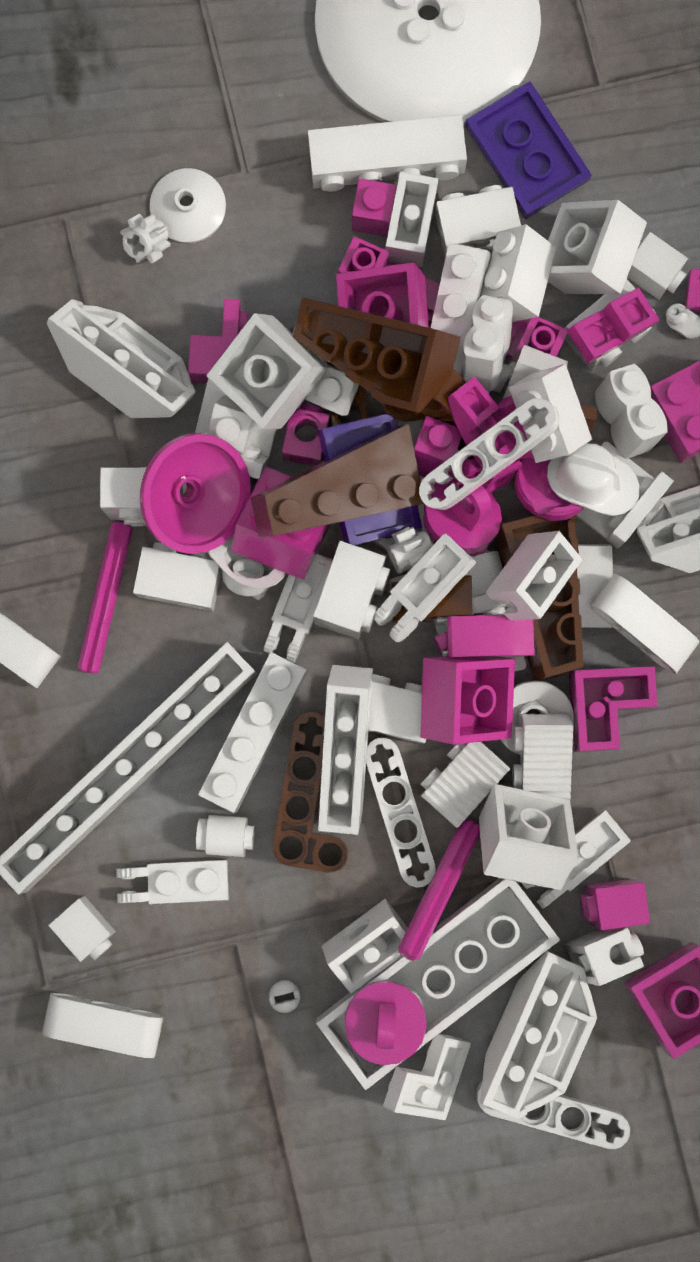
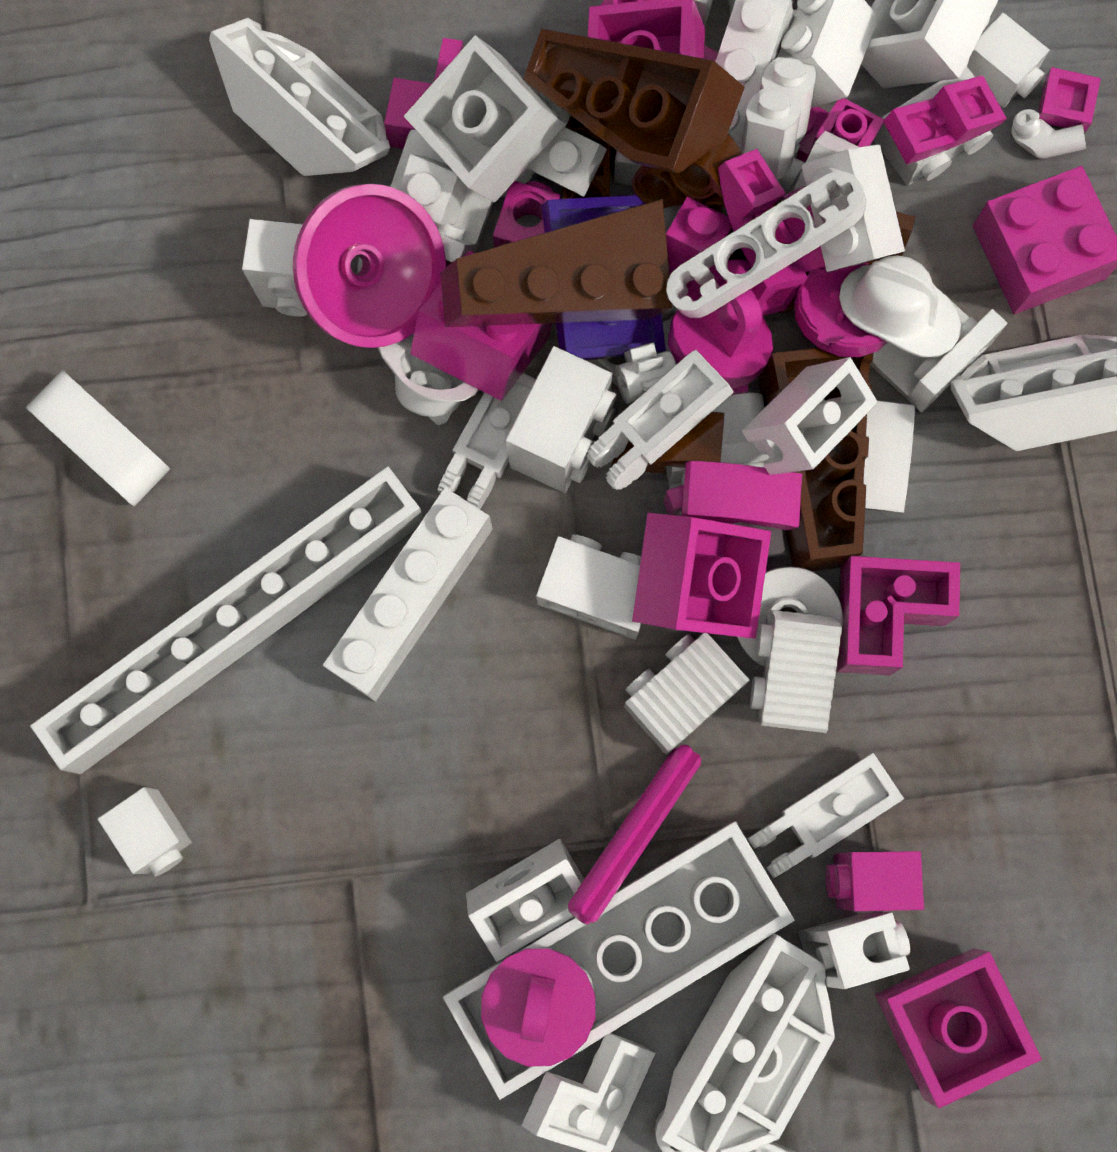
camera: 10 degrees right, 5 degrees down
white beam [42,993,164,1058] -> none
dark pink axle [77,522,132,674] -> none
white hinge [116,860,229,904] -> none
white brick [133,543,222,612] -> none
white brick [196,815,255,857] -> none
white hinge [269,980,301,1013] -> none
reddish brown beam [273,711,348,873] -> none
white brick [318,665,373,835] -> none
white beam [366,738,436,888] -> none
white brick [479,784,578,890] -> none
white beam [590,574,700,674] -> none
white brick [595,364,667,459] -> none

